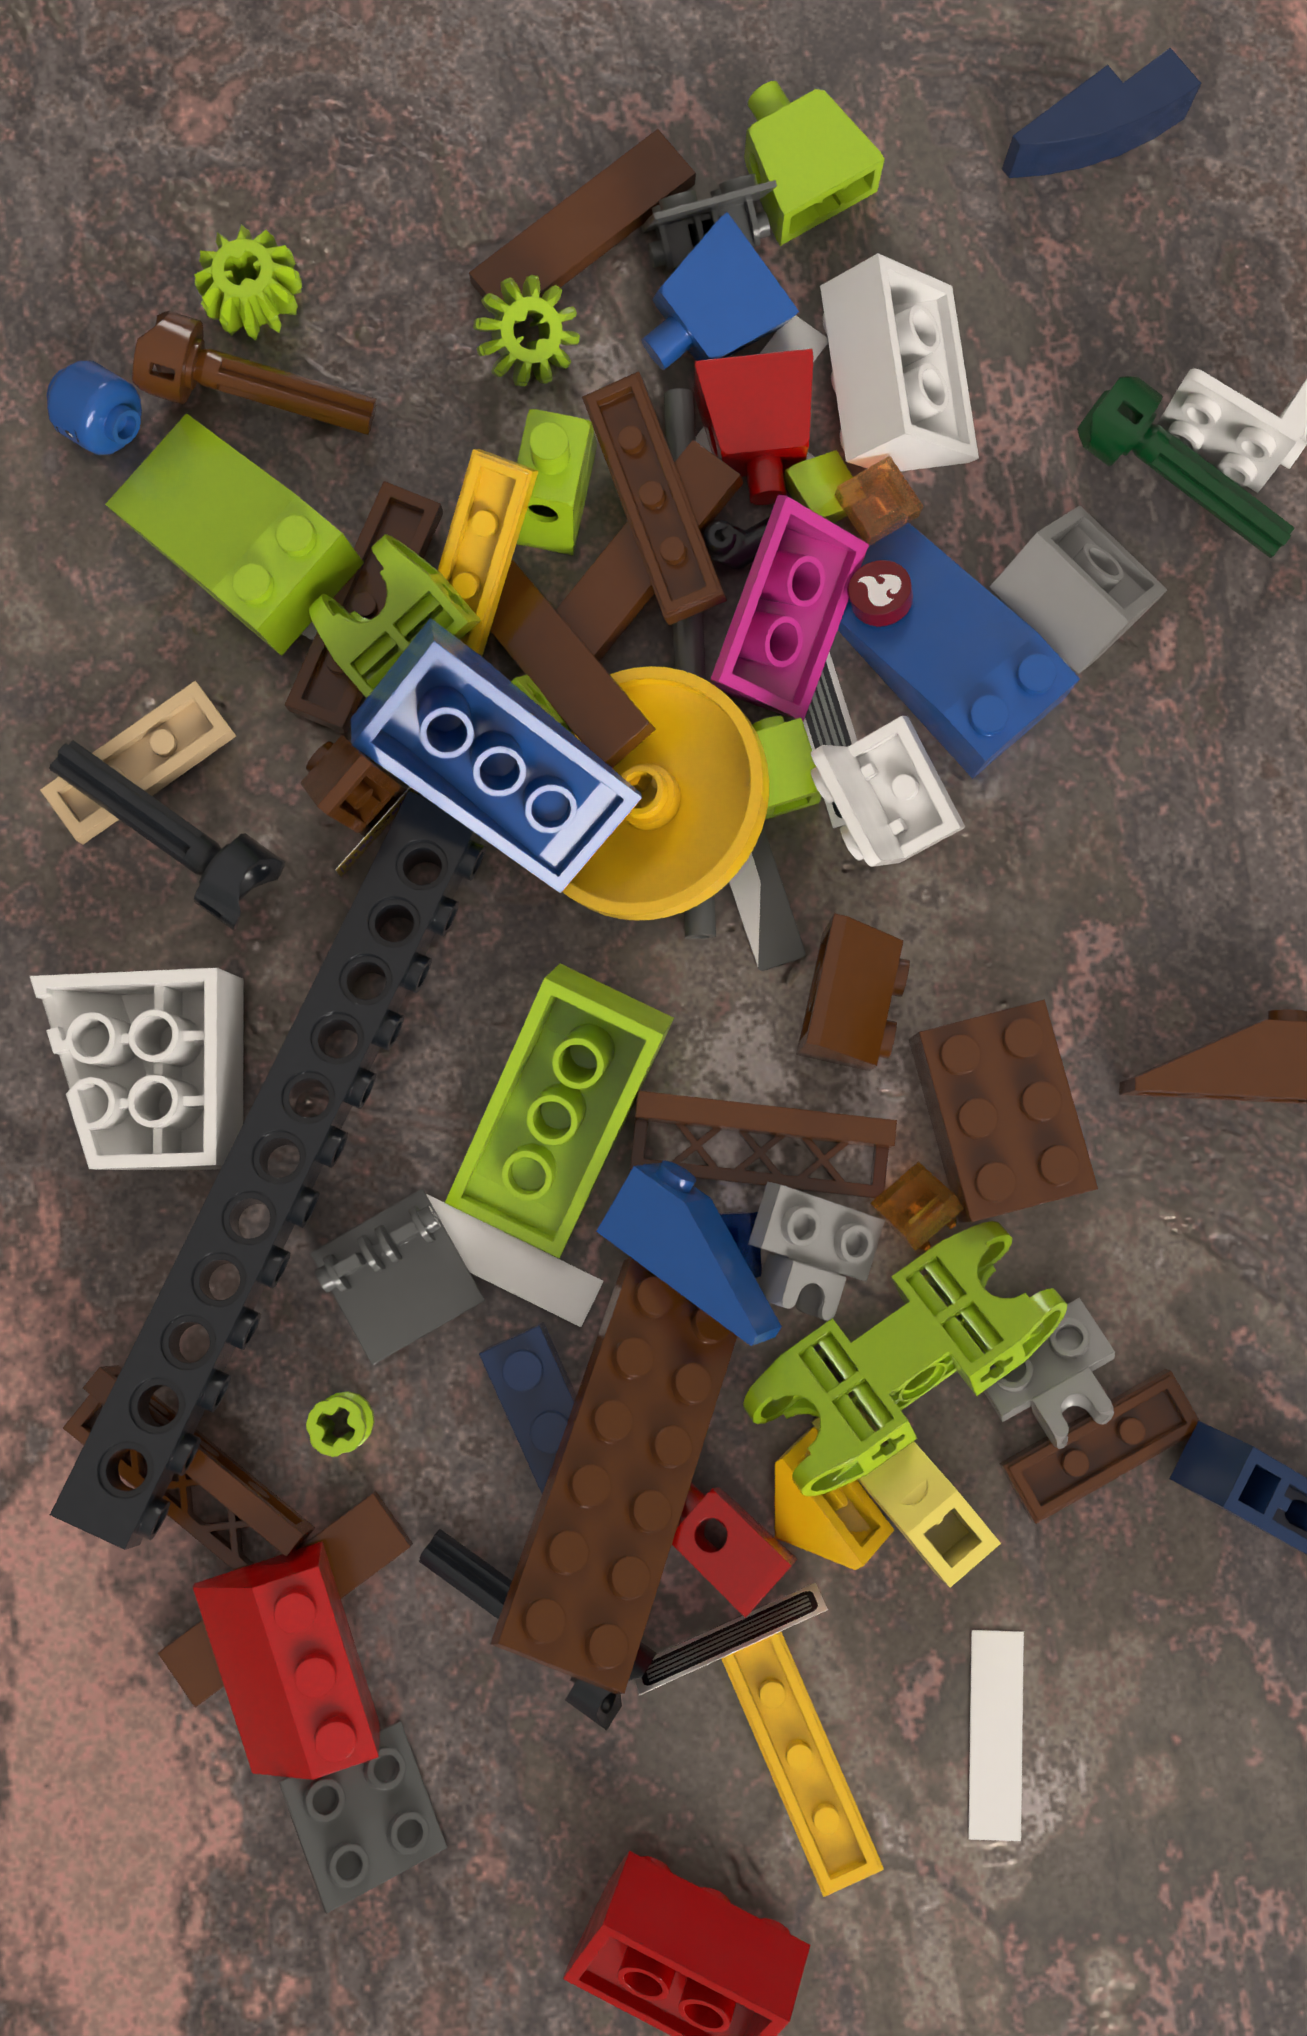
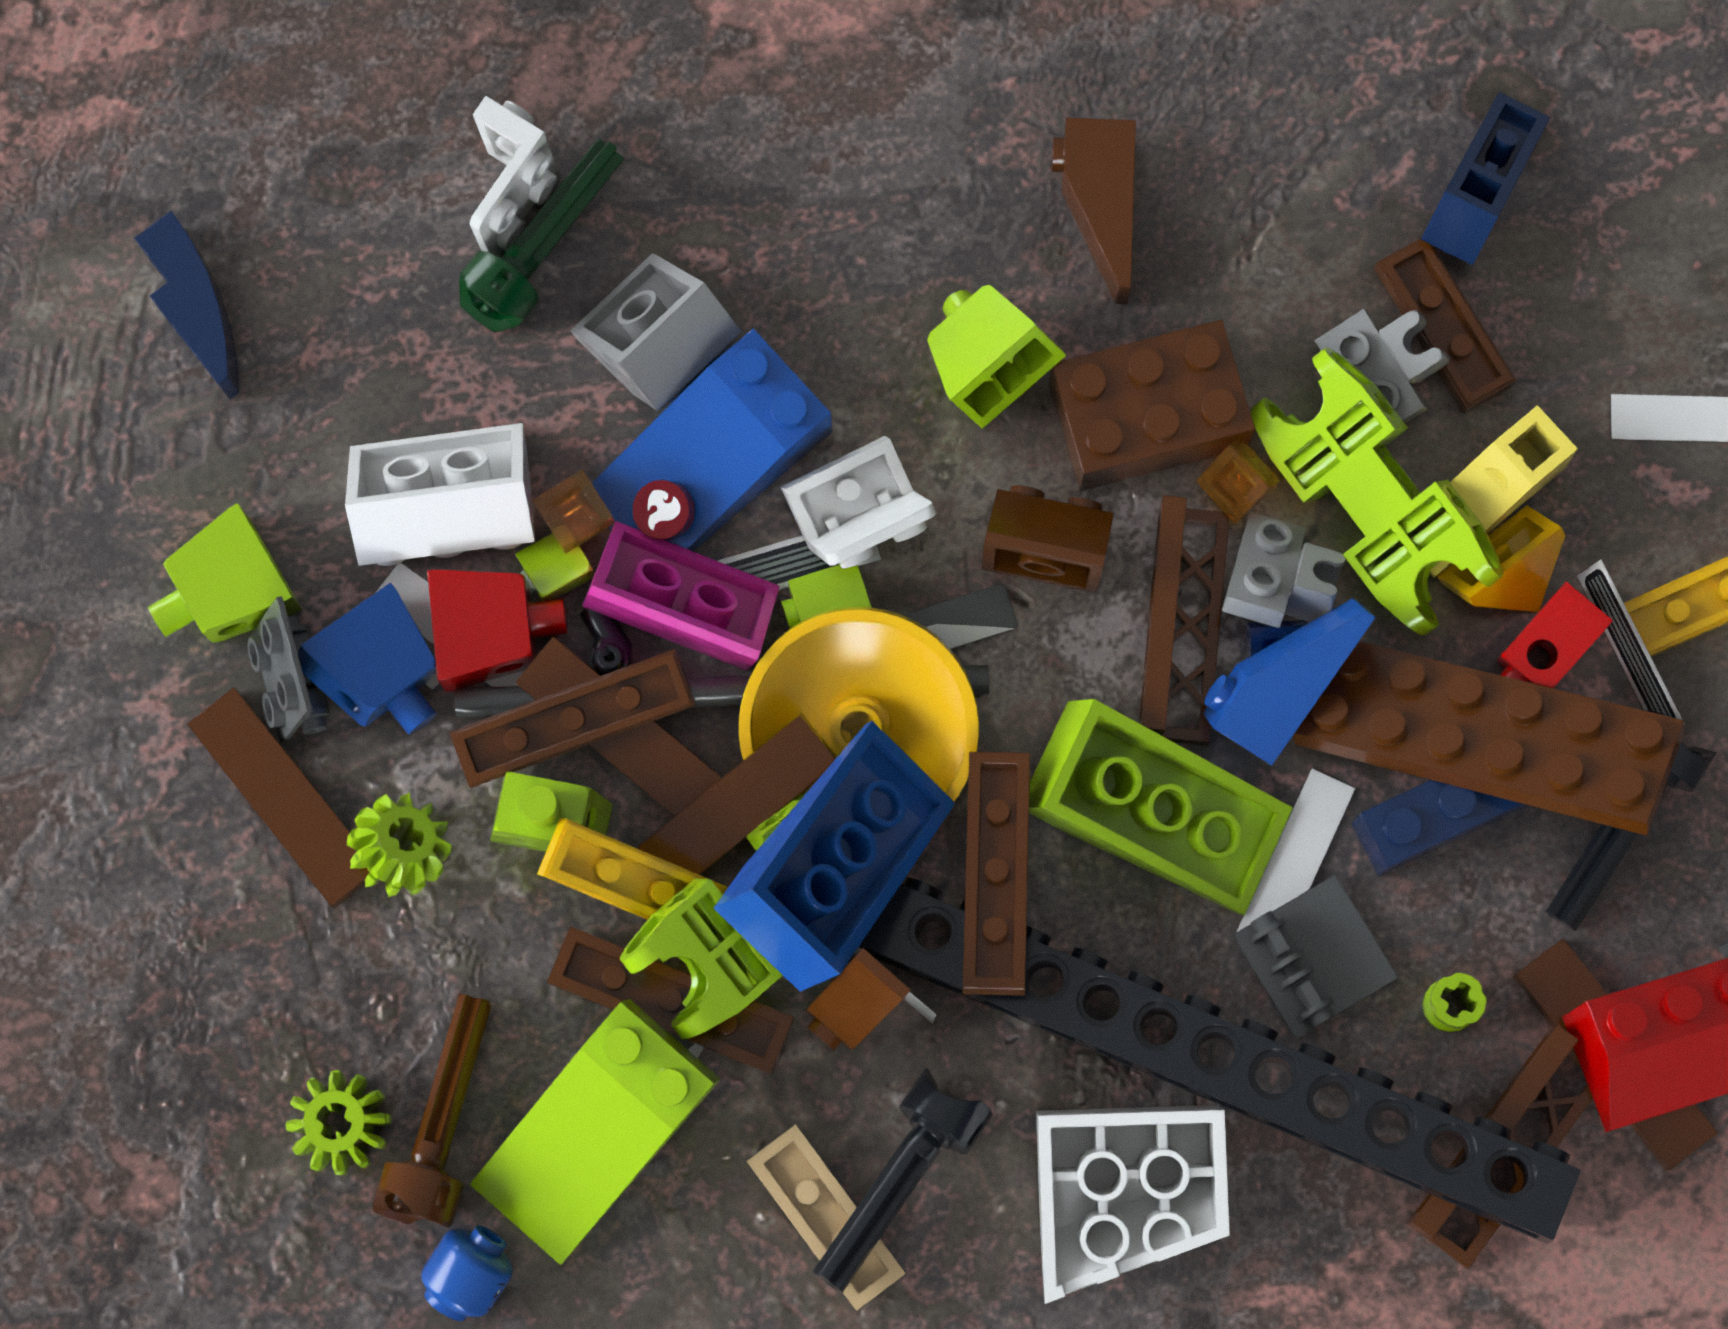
camera: 85 degrees left, 5 degrees down
none -> lime torso [927,285,1067,429]
none -> reddish brown plate [963,752,1030,996]

